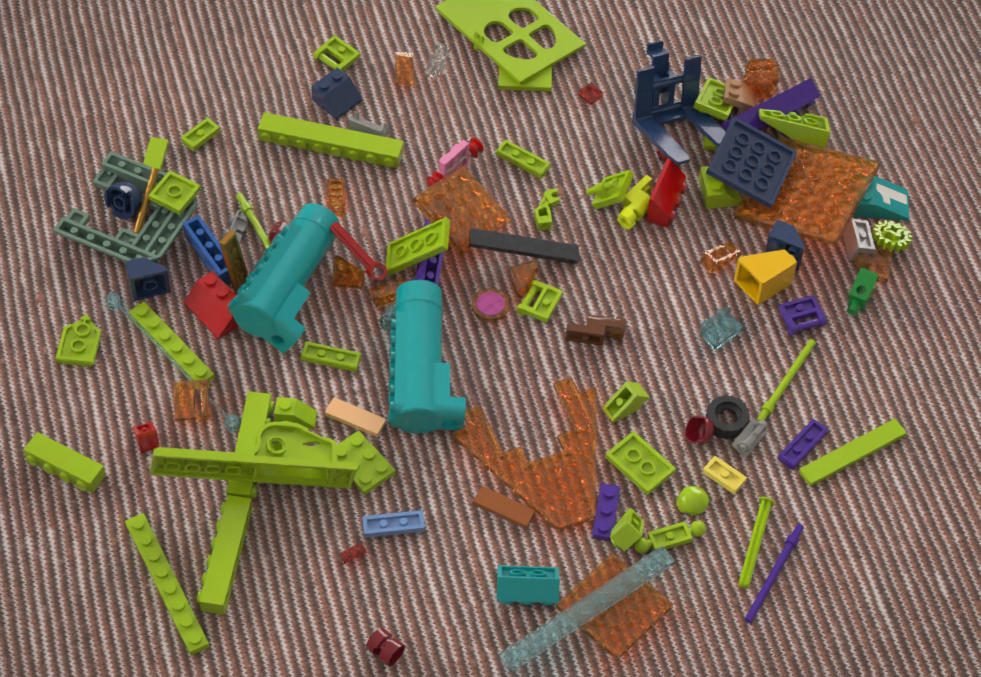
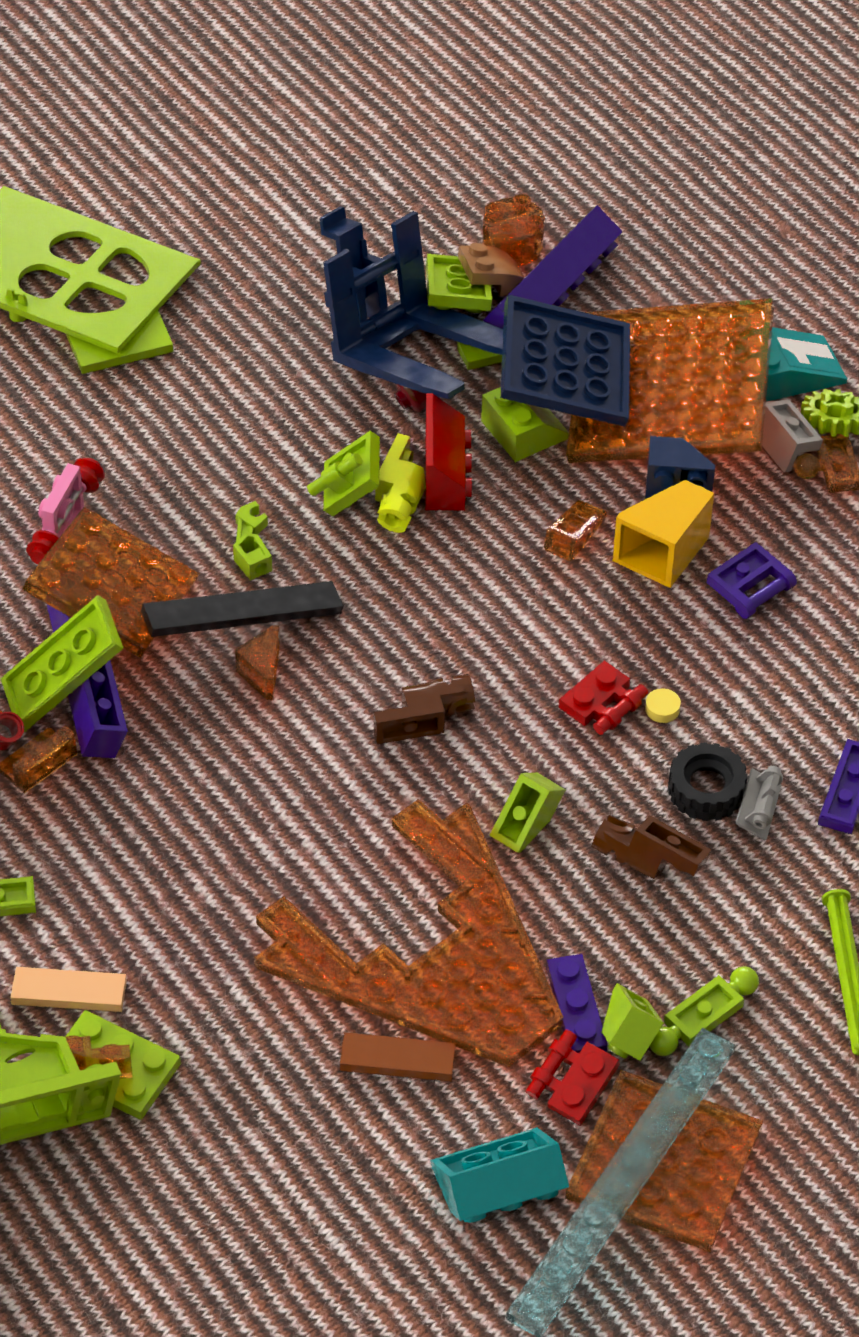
camera: 20 degrees left, 5 degrees down
clear red pin [339,542,367,564] -> none
medium blue plate [362,510,425,538] -> none
clear light blue cone [379,303,396,331] -> none
teal piece [388,280,466,434] -> none
tile [472,288,509,323] -> none
lime tile [495,139,551,179] -> none
lime plate [516,280,563,323] -> none
clear red tile [578,82,603,105] -> none
lime plate [605,431,676,496] -> none
lime hair [676,486,709,516] -> none
dark red hair [685,415,714,445] -> none
clear light blue bracket [699,306,743,350] -> none
light yellow plate [702,456,747,495] -> none
lime bar [756,339,816,422] -> none
lime wedge [759,109,830,152] -> none
green torso [847,267,879,316] -> none
none -> clear orange slope [66,1036,133,1079]
none -> red plate [525,1029,620,1126]
none -> red plate [559,660,648,735]
none -> reddish brown plate [591,815,712,879]
none -> light yellow tile [645,688,681,723]

